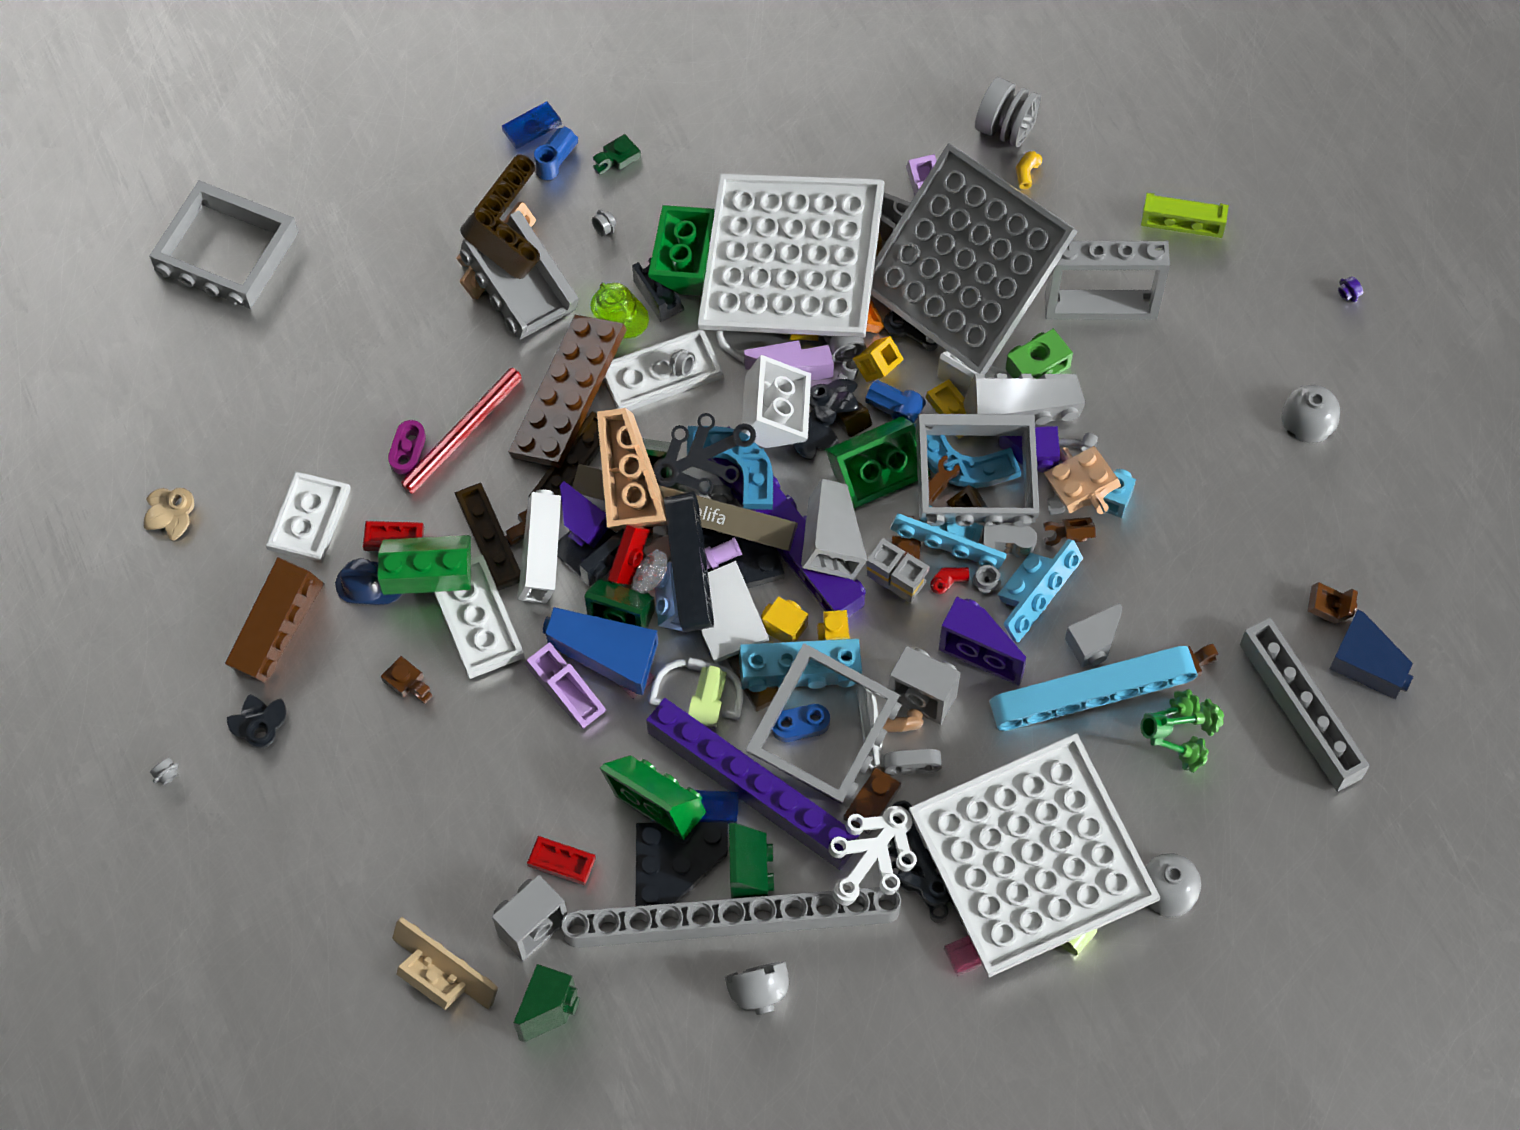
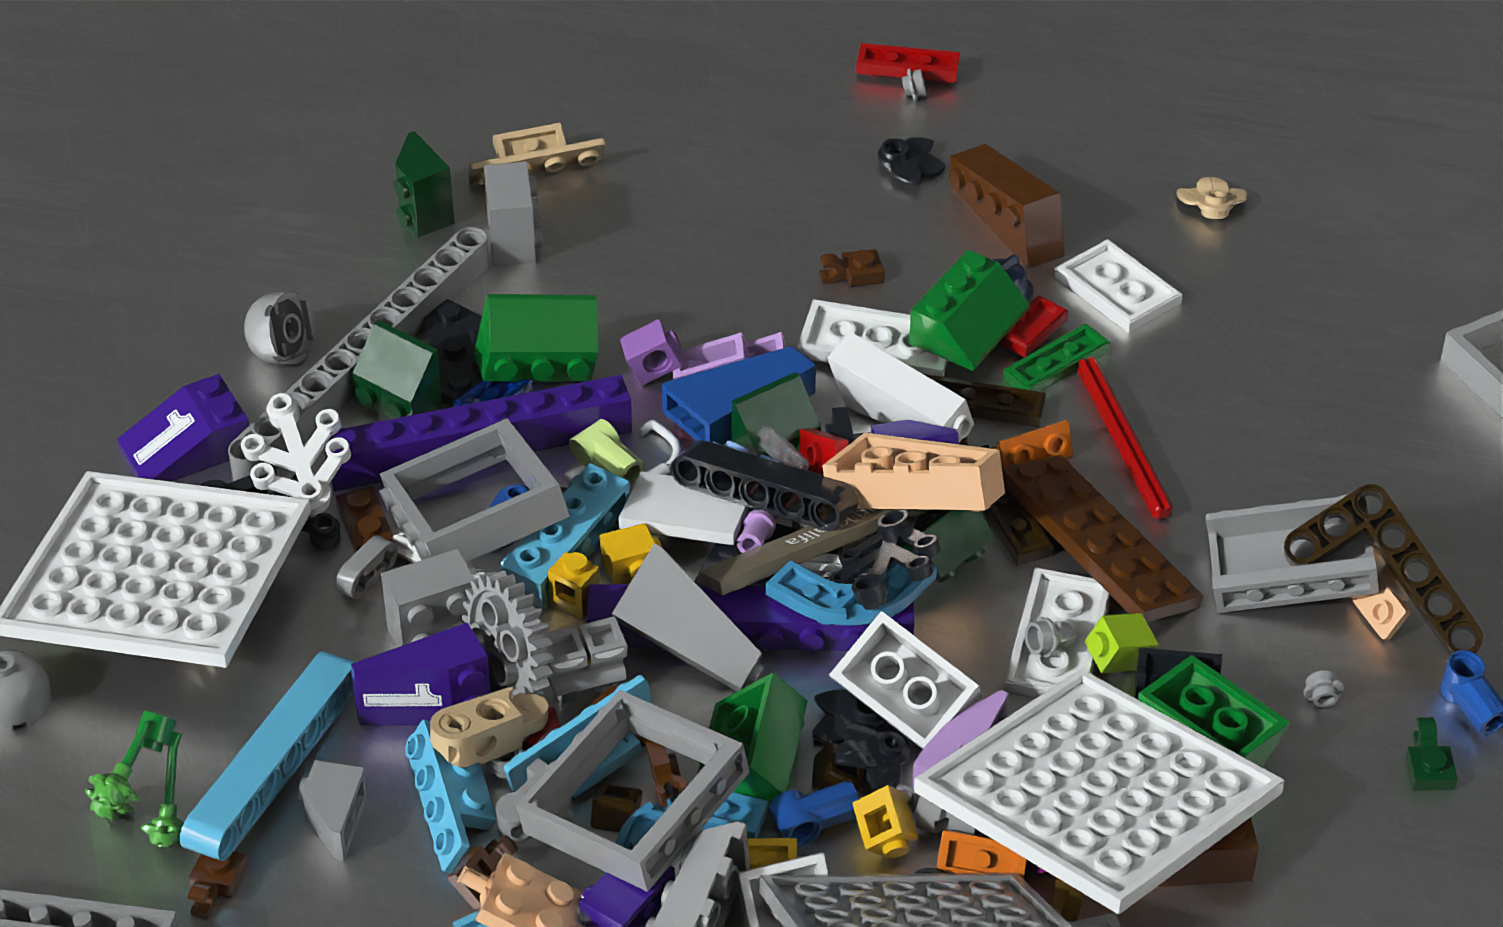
camera: 125 degrees right, 20 degrees down
magenta plate [388,420,426,475] -> none
red plate [527,836,596,886] -> none
clear neon green piece [590,282,649,339] -> none
none -> dark purple slope [117,374,249,482]
none -> tan piece [430,686,548,767]
none -> light grey gear [462,571,554,696]
none -> medium lavender brick [620,319,682,386]
none -> red plate [856,43,960,83]
none -> orange hinge [991,420,1073,467]
none -> green tile [1003,323,1111,392]
none -> lime brick [1084,613,1159,673]

